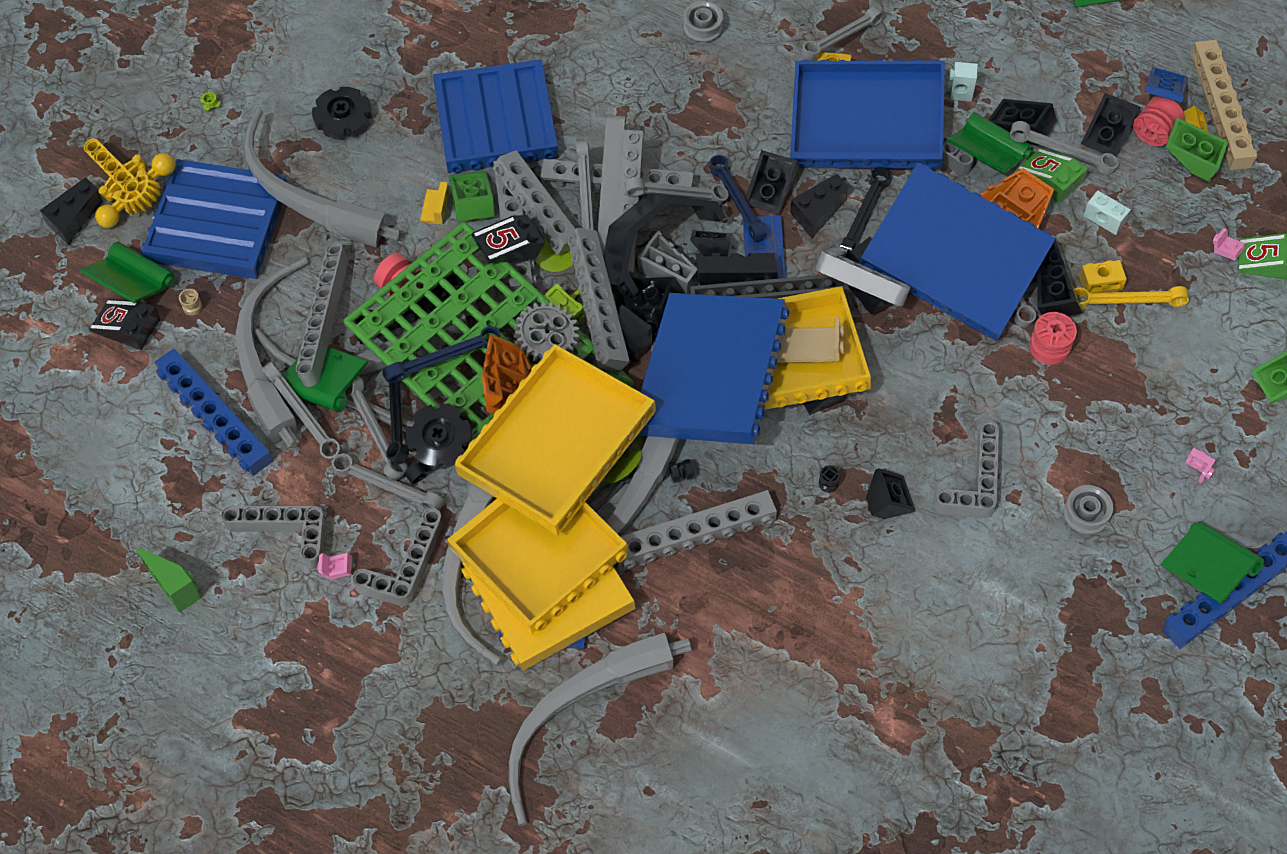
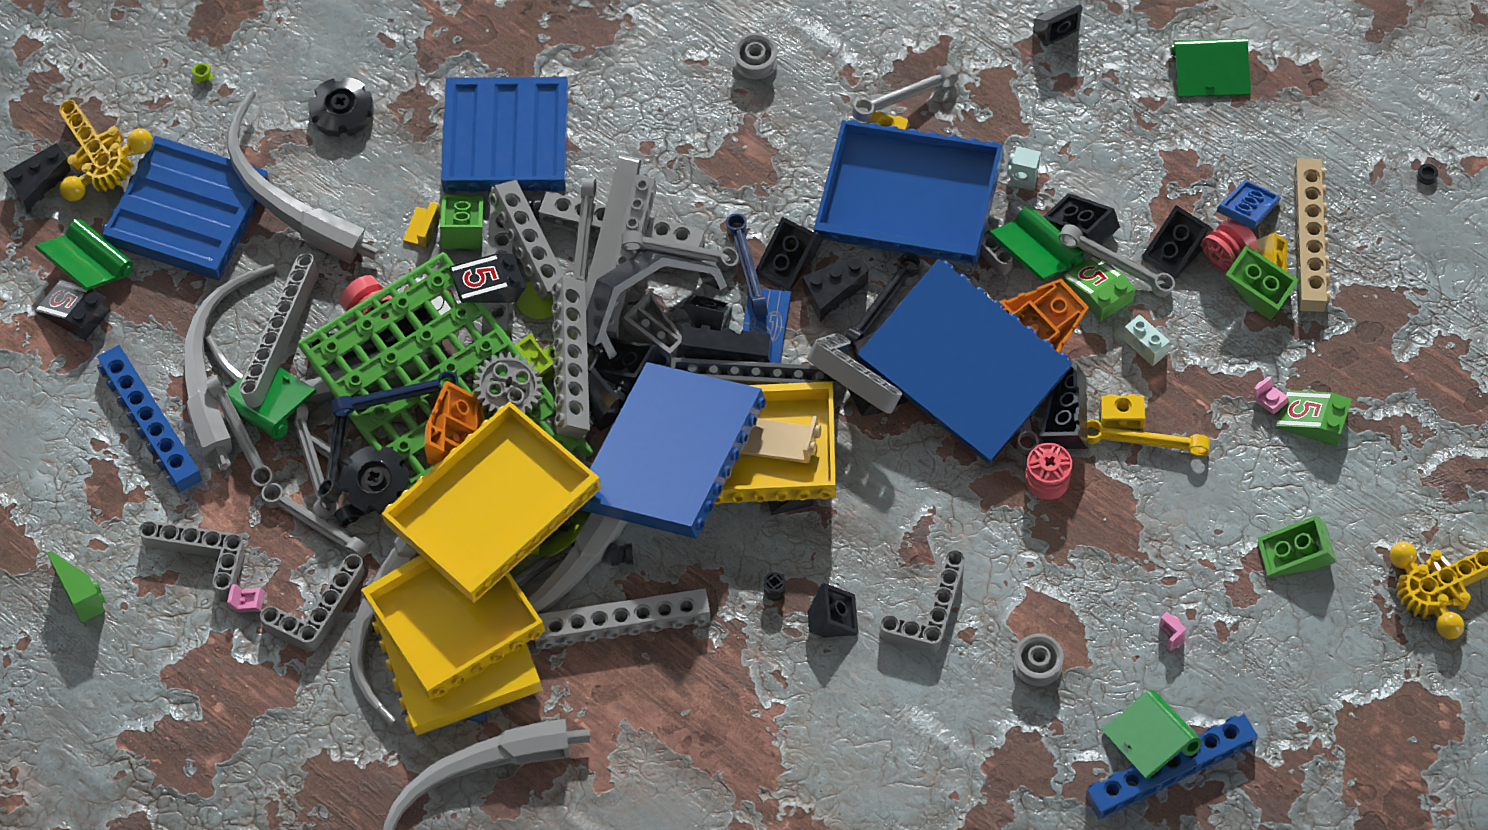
camera: 10 degrees right, 0 degrees up
tan wheel [179,289,202,315] -> none

